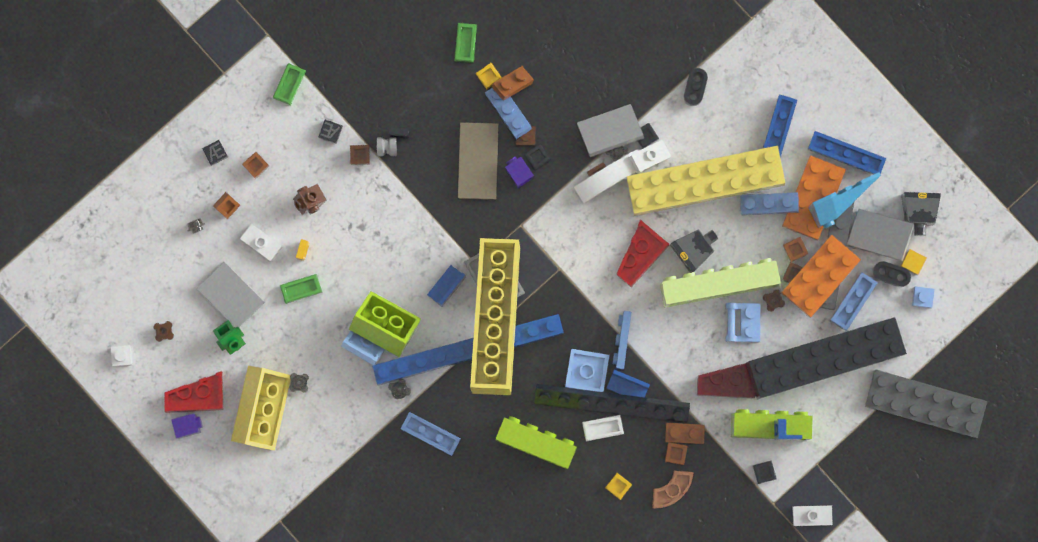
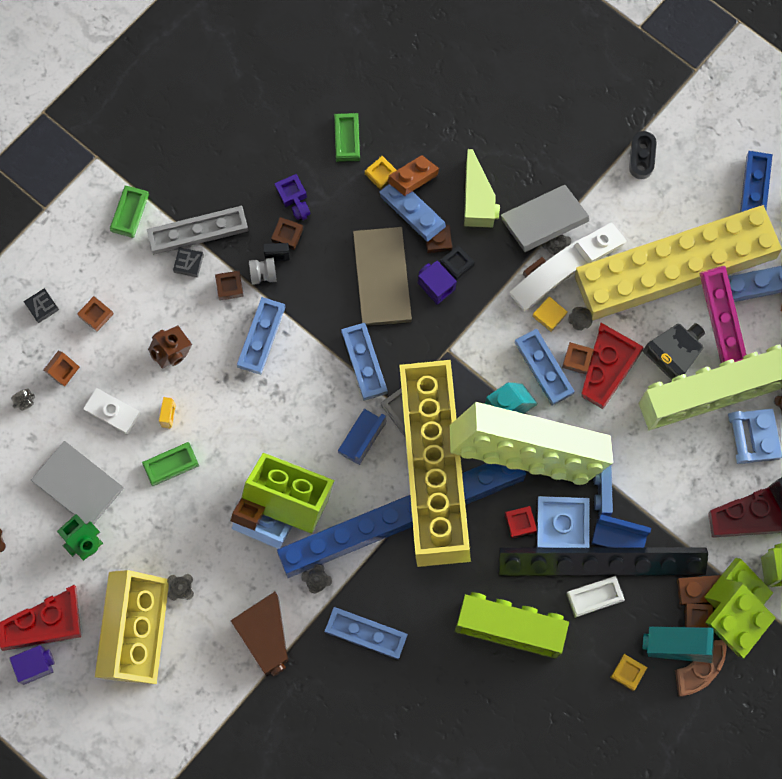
camera: 10 degrees left, 10 degrees down
black tile [638,123,659,149] -> none
none -> light grey plate [147,206,249,255]
none -> reddish brown plate [230,498,265,531]
none -> reddish brown slope [230,592,288,677]
none -> medium blue plate [237,297,286,375]
none -> reddish brown plate [271,217,303,250]
none -> dark purple plate [274,174,311,221]
none -> medium blue plate [341,322,388,401]
none -> yellowish green brick [450,402,613,485]
none -> yellowish green slope [464,149,500,228]
none -> teal slope [485,382,538,414]
none -> red plate [505,506,537,539]
none -> medium blue plate [514,329,575,406]
none -> yellow tile [532,297,568,332]
none -> dark orange plate [562,342,594,375]
none -> clear smoke plate [568,307,593,331]
none -> teal slope [643,627,714,663]
none -> dark pink tile [699,266,747,363]
none -> lime bracket [705,558,776,658]

